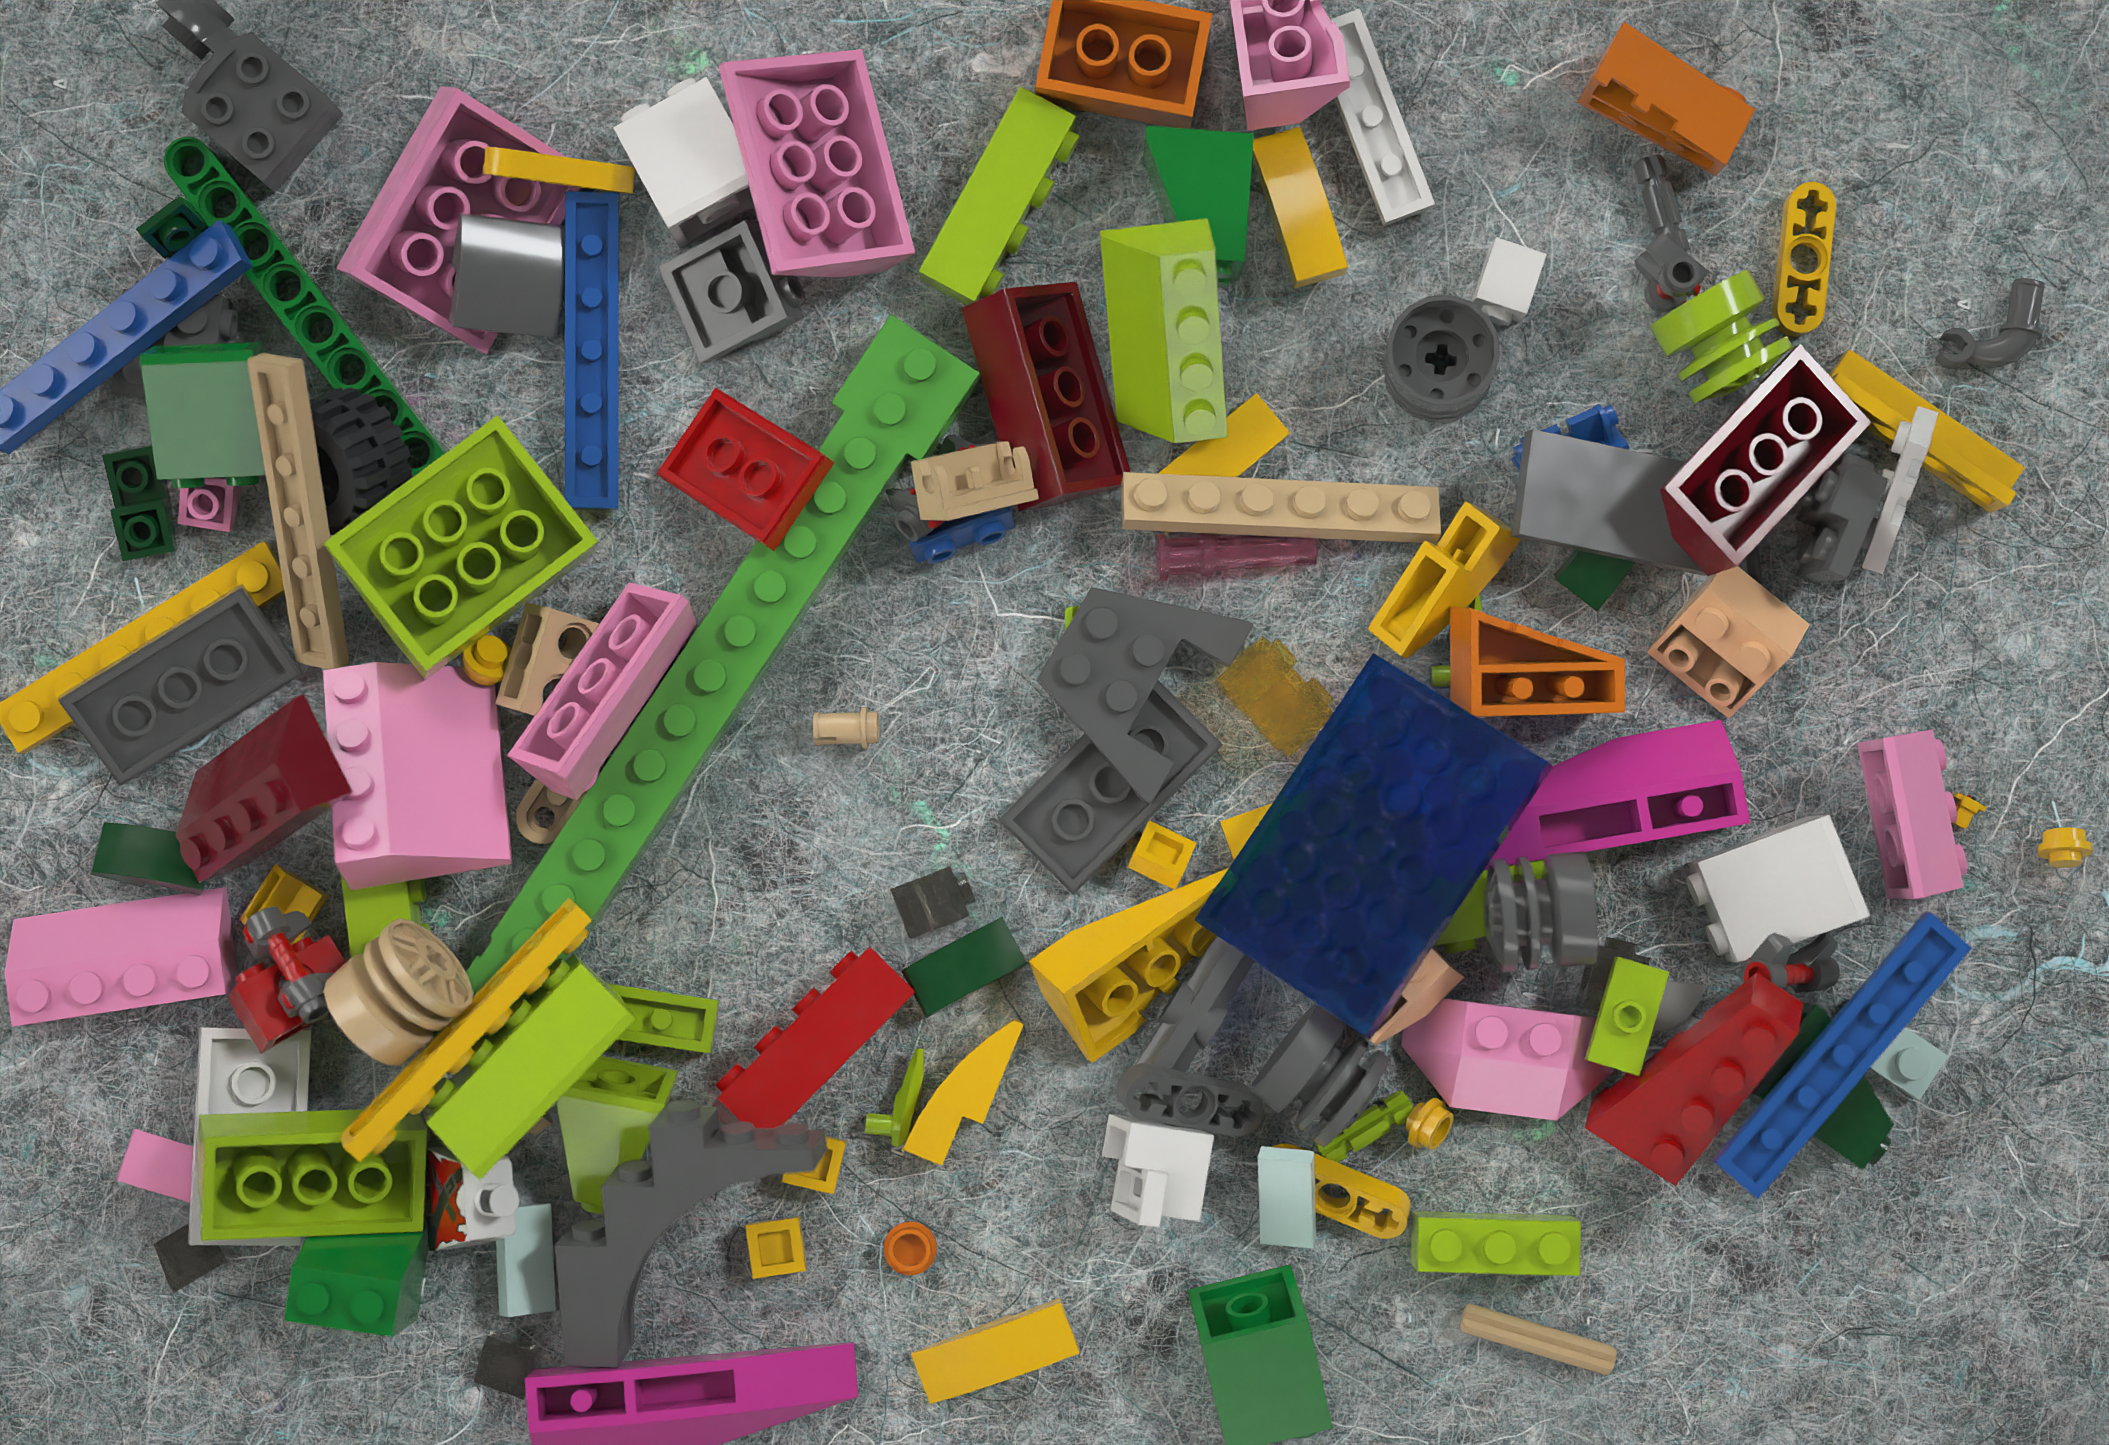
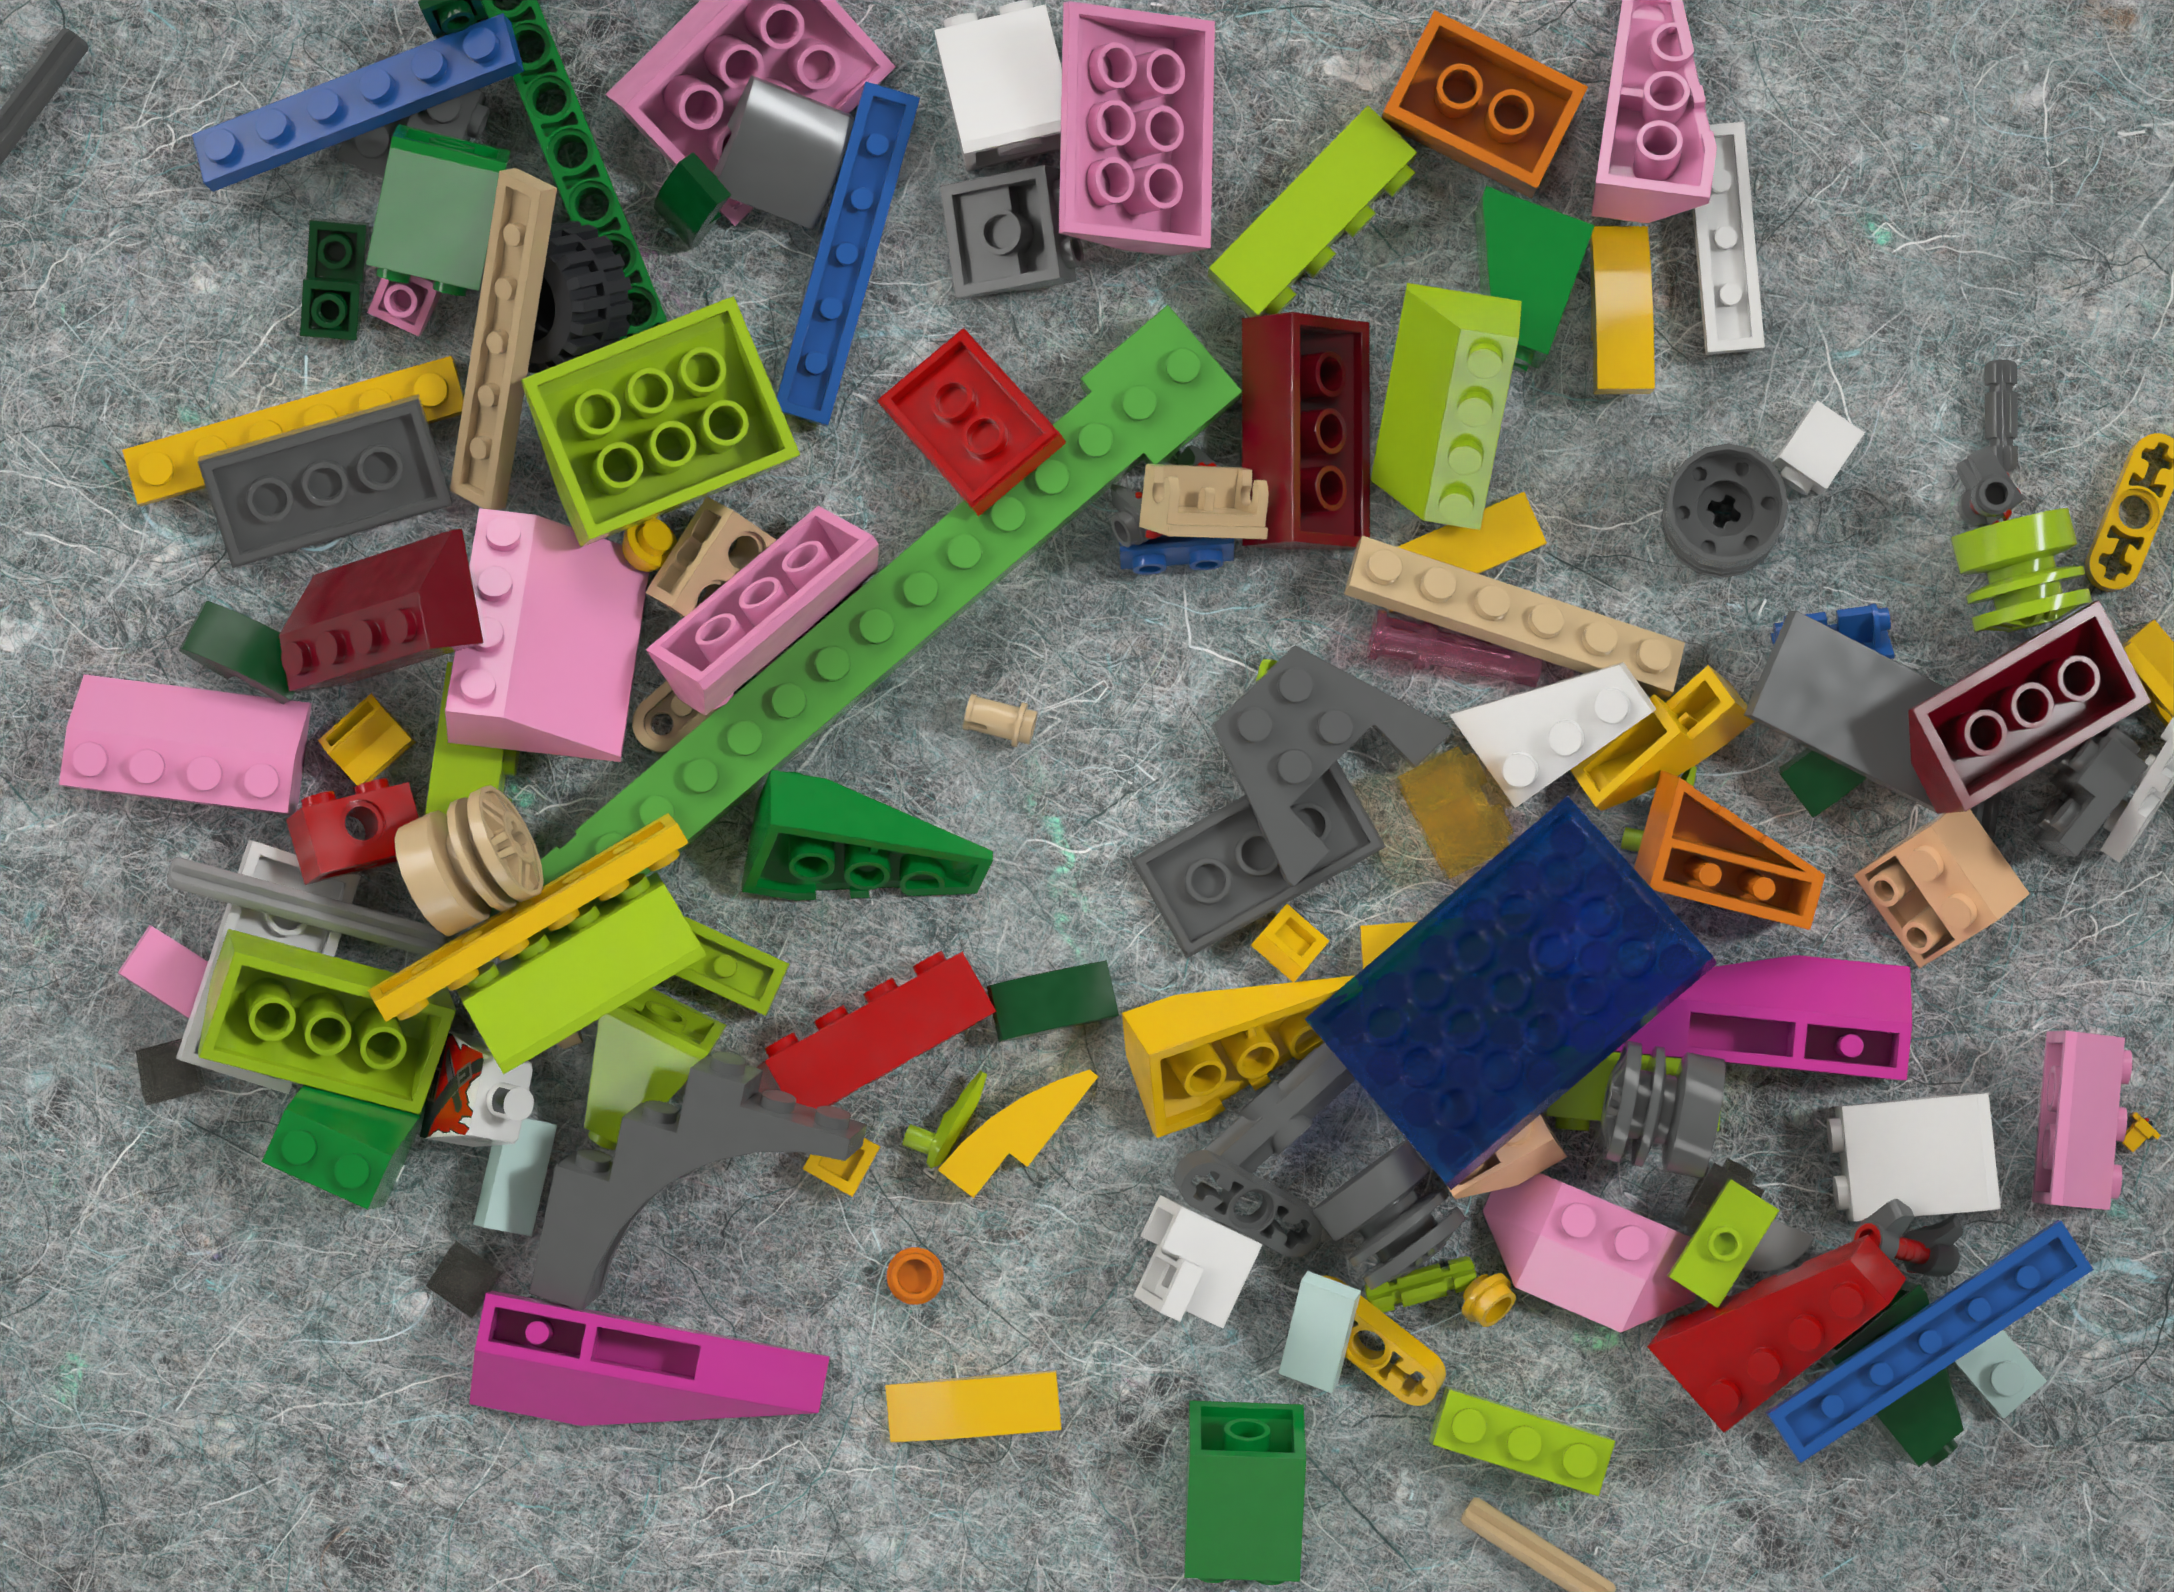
camera: 15 degrees right, 0 degrees up
dark grey piece [243,906,334,1024] -> none
yellow beam [483,147,636,194] -> none
yellow plate [745,1216,807,1279] -> none
clear smoke brick [890,866,976,939] -> none
orange wedge [1577,22,1756,176] -> none
none -> light grey axle [167,857,445,956]
none -> dark green slope [654,152,732,250]
none -> green wedge [741,769,993,901]
none -> white wing [1450,662,1656,808]

